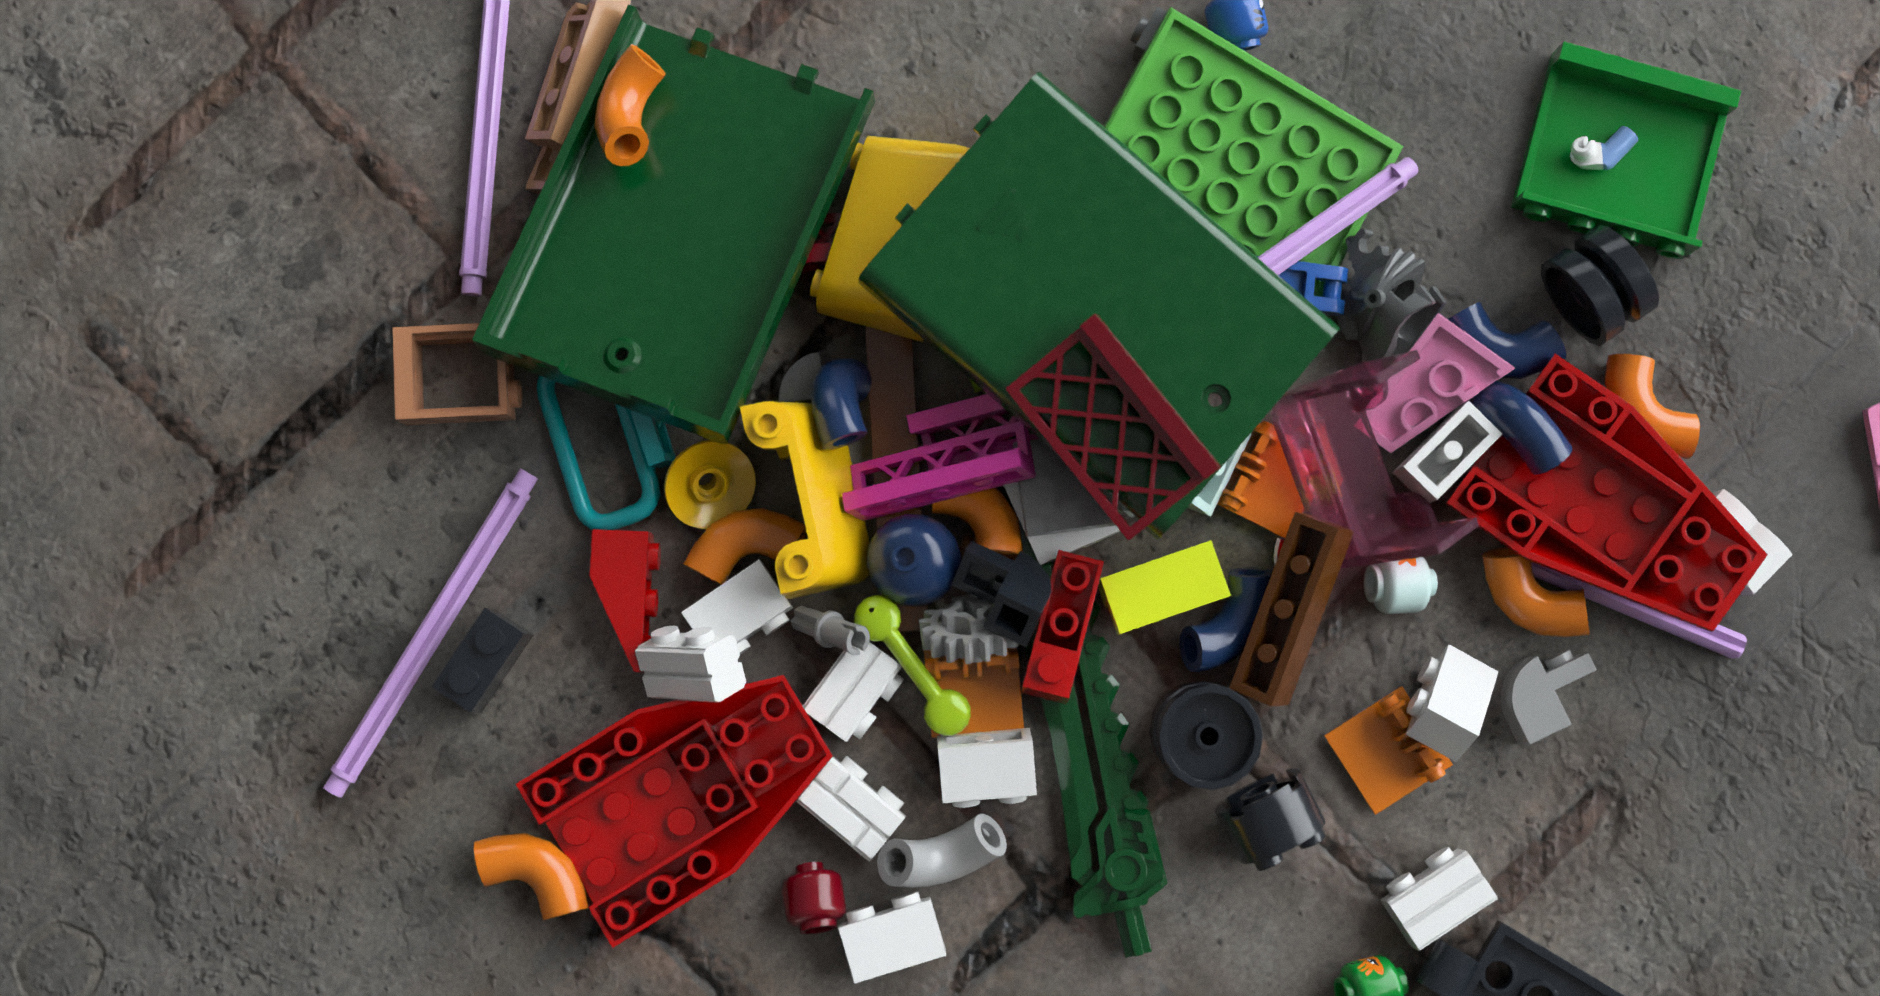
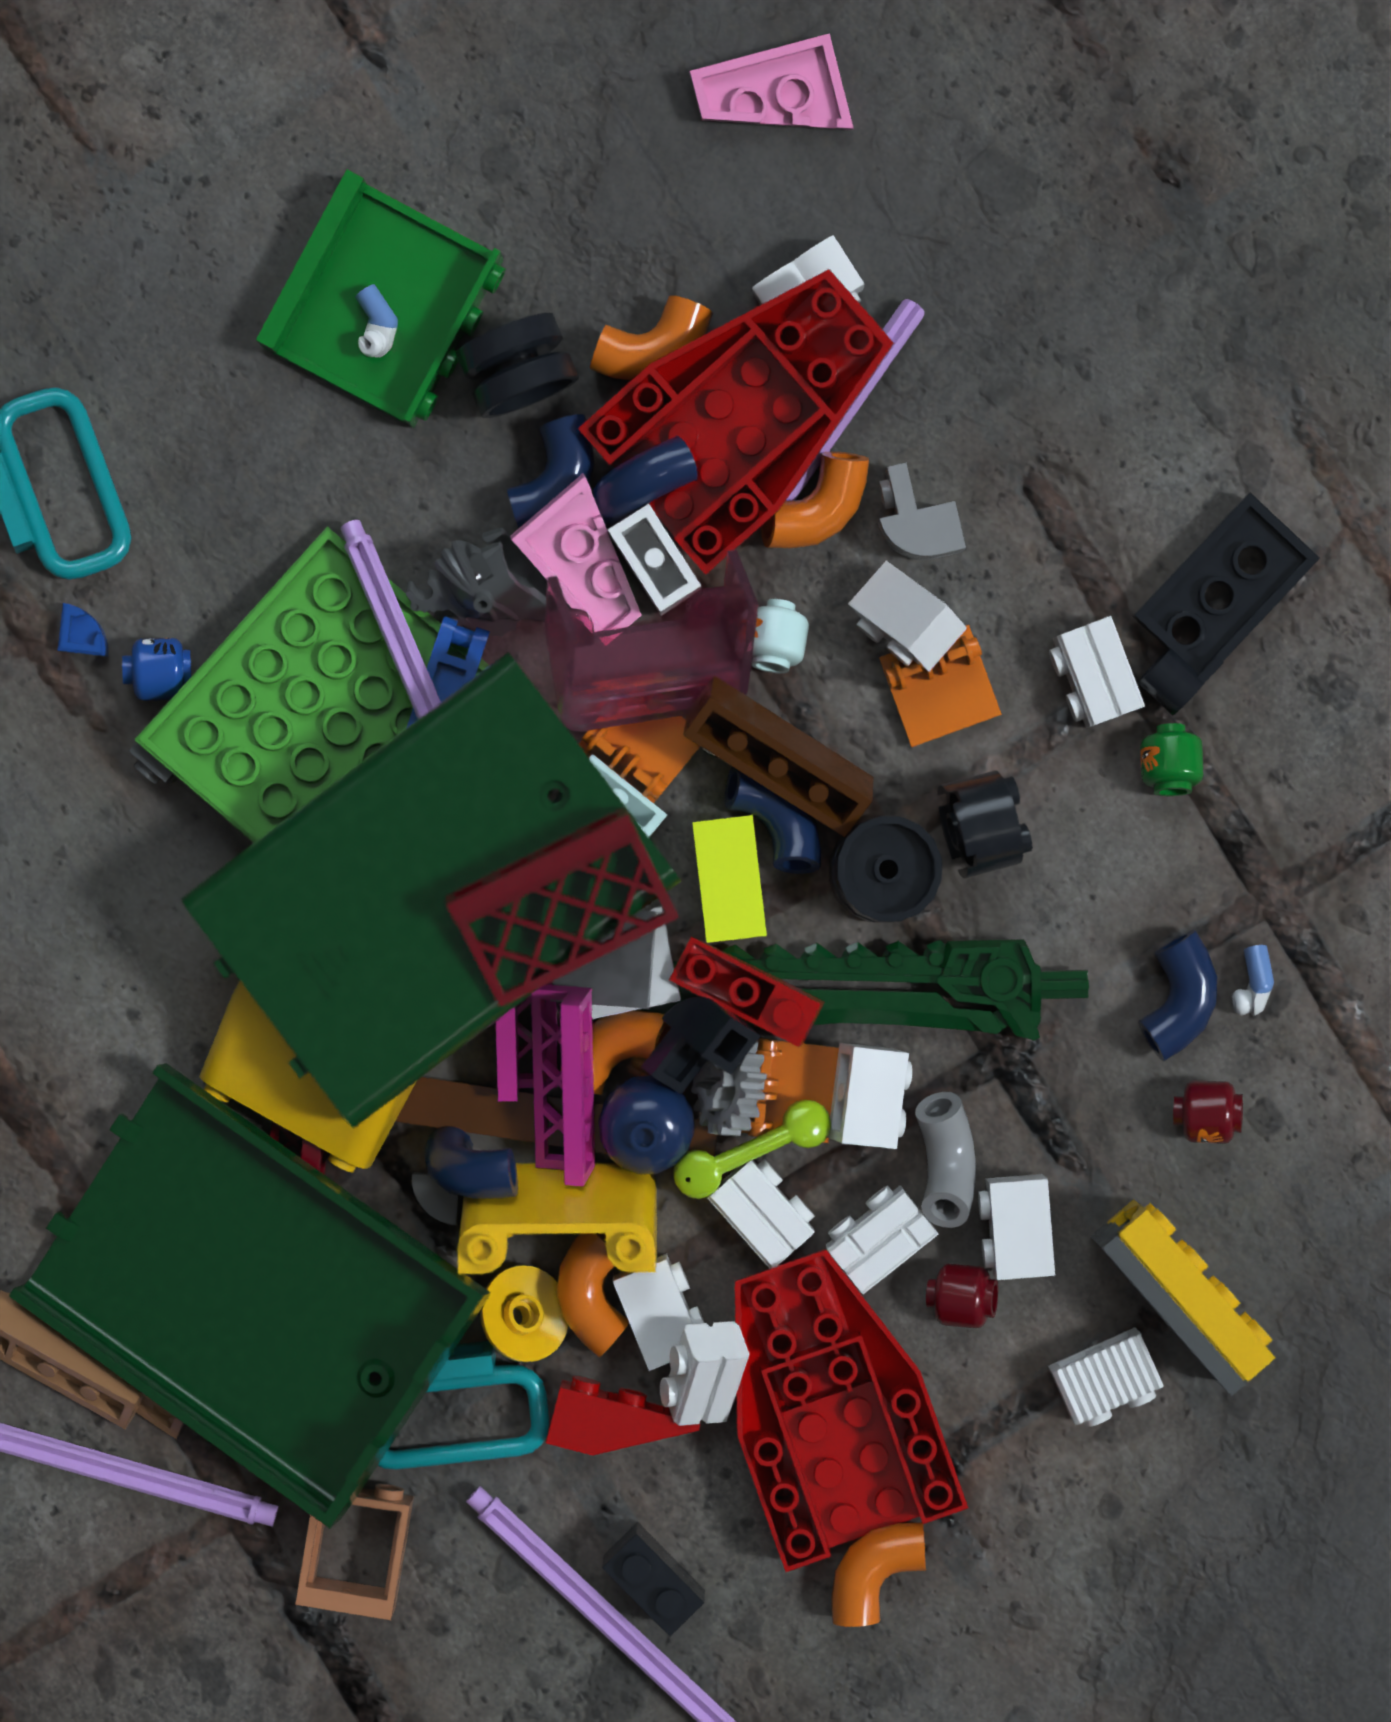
camera: 75 degrees left, 5 degrees up
orange cylinder [595,44,666,166] -> none
light grey axle [791,606,870,655] -> none

